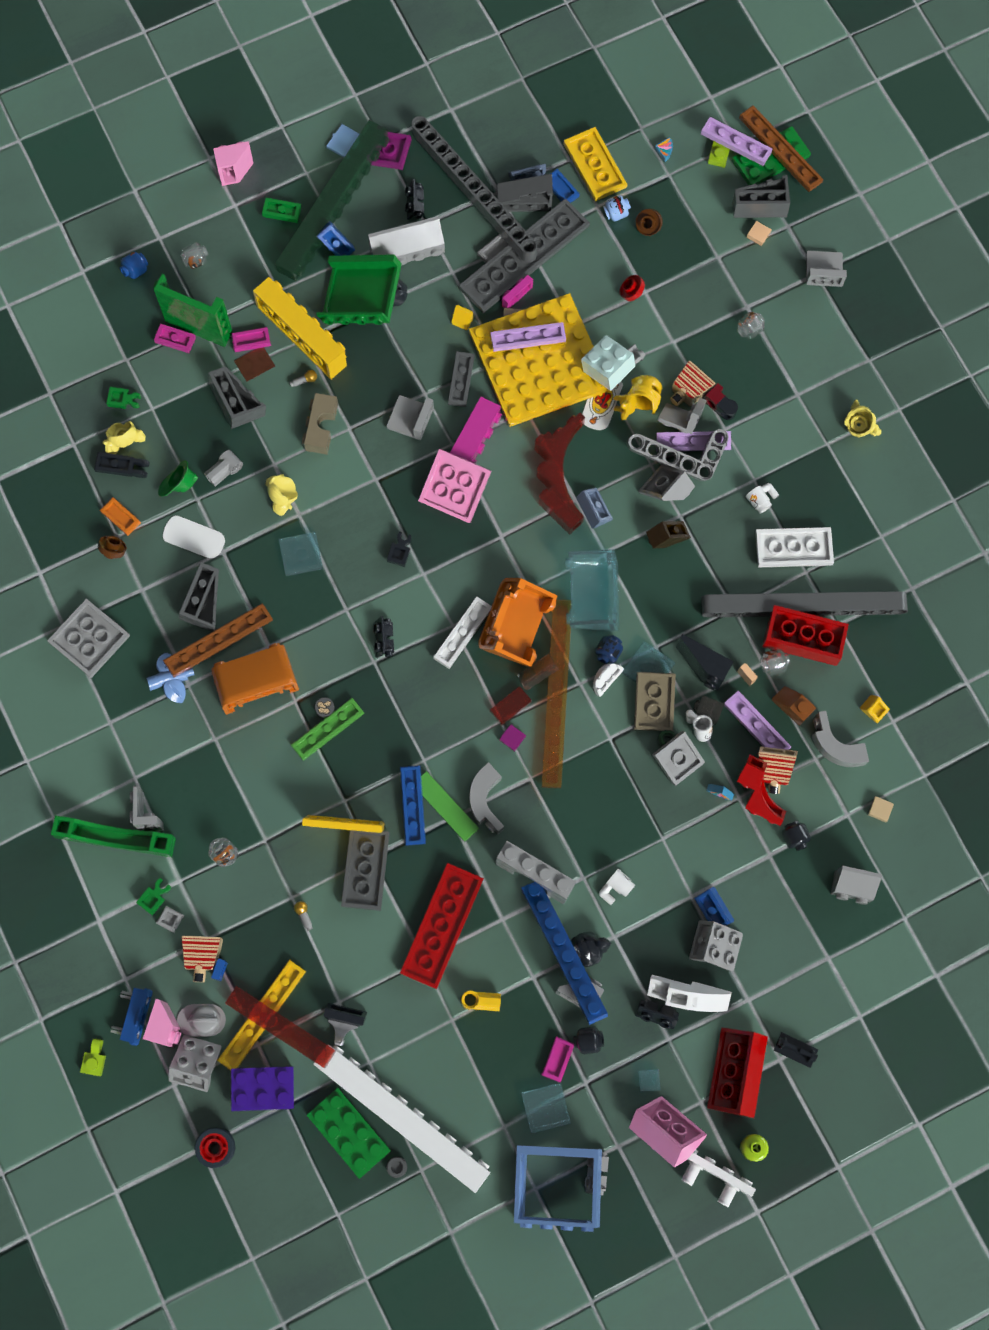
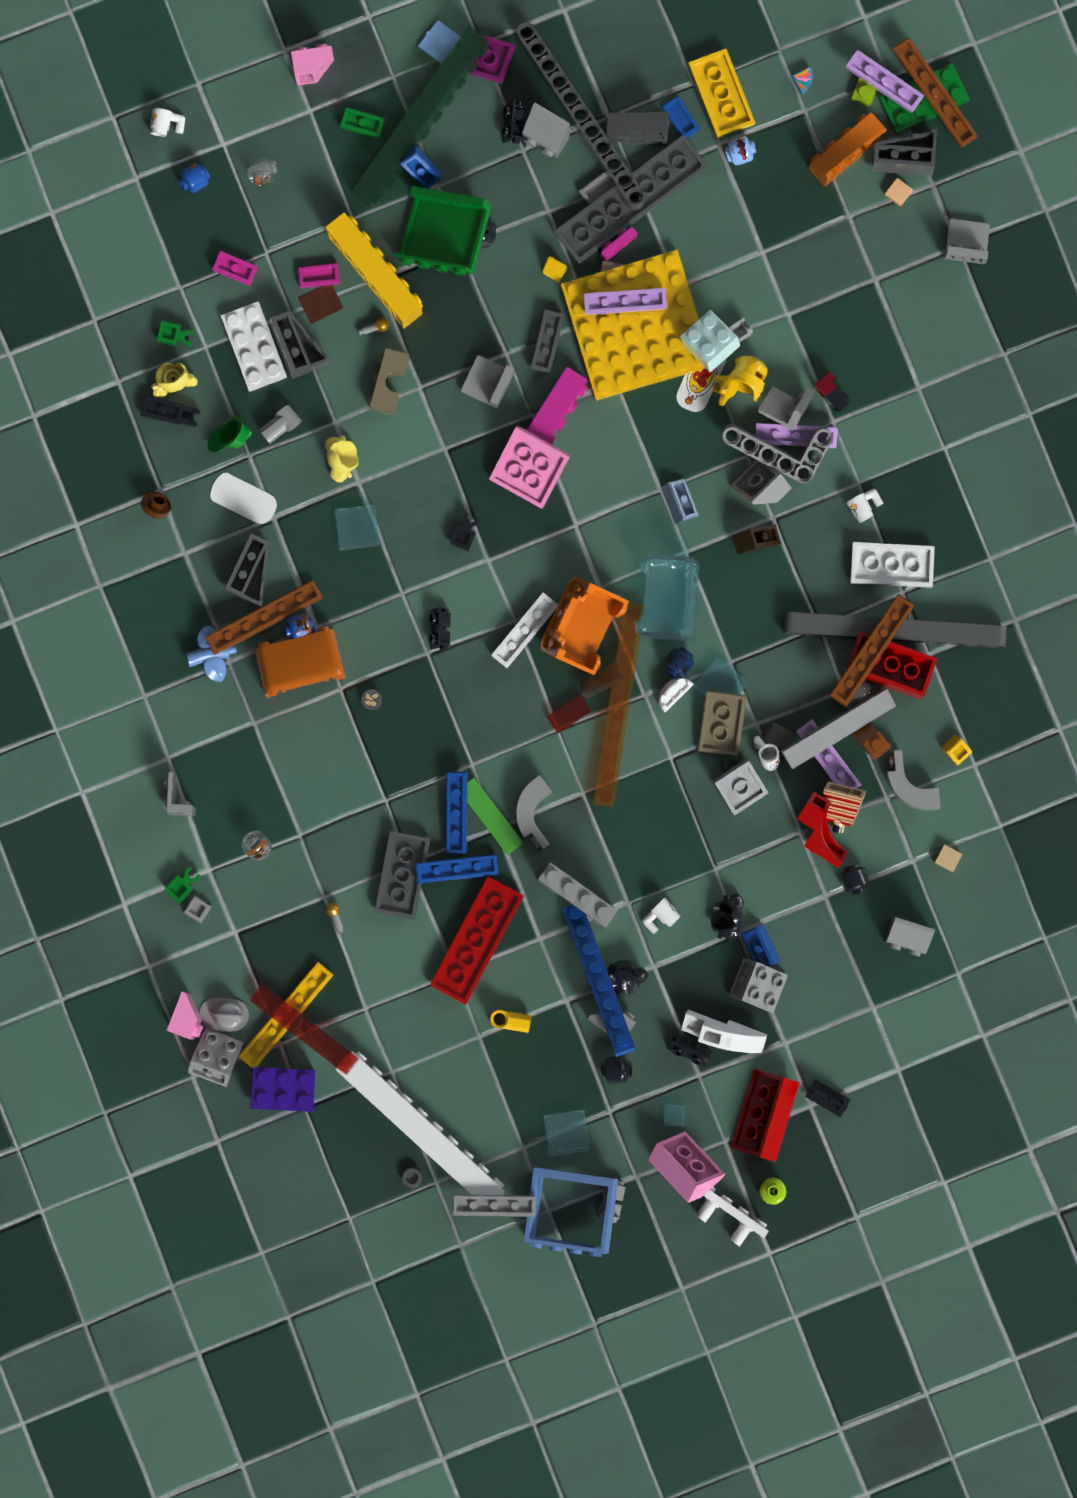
camera: 10 degrees right, 10 degrees up
light grey plate [48,599,130,678] -> none
green arch [51,815,176,858] -> none
lime plate [80,1039,106,1076] -> none
orange tile [100,498,141,536] -> none
blue piece [111,988,153,1046] -> none
green panel [153,274,233,347] -> none
torso [182,936,223,983] -> none
wheel [195,1128,236,1168] -> none
blue tile [211,958,228,981] -> none
bright green tile [291,698,364,761] -> none
yellow tile [302,815,385,833] -> none
green plate [307,1088,391,1179] -> none
black piece [324,1003,367,1046] -> none
slope [368,216,445,266] -> none
magenta tile [499,725,526,752] -> none
sand blue slope [508,164,546,181] -> none
clear red arch [534,412,585,535] -> none
dark pink tile [542,1037,574,1083] -> none
red plate [620,275,645,301] -> none
reddish brown plate [636,208,663,236] -> none
tan torso [670,361,715,406] -> none
black slope [676,634,734,690] -> none
dark azure tile [706,784,734,801] -> none
clear head [737,312,765,339] -> none
light nougat tile [737,663,757,686] -> none
light yellow hair [844,400,881,438] -> none
none -> white piece [150,108,185,137]
none -> white plate [221,301,287,392]
none -> blue head [283,614,315,639]
none -> blue tile [414,854,499,884]
none -> light grey tile [452,1194,536,1217]
none -> light grey slope [522,103,570,158]
none -> black hair [711,894,744,941]
none -> light grey tile [781,688,896,769]
none -> orange wedge [809,112,887,187]
none -> dark orange tile [829,594,915,707]

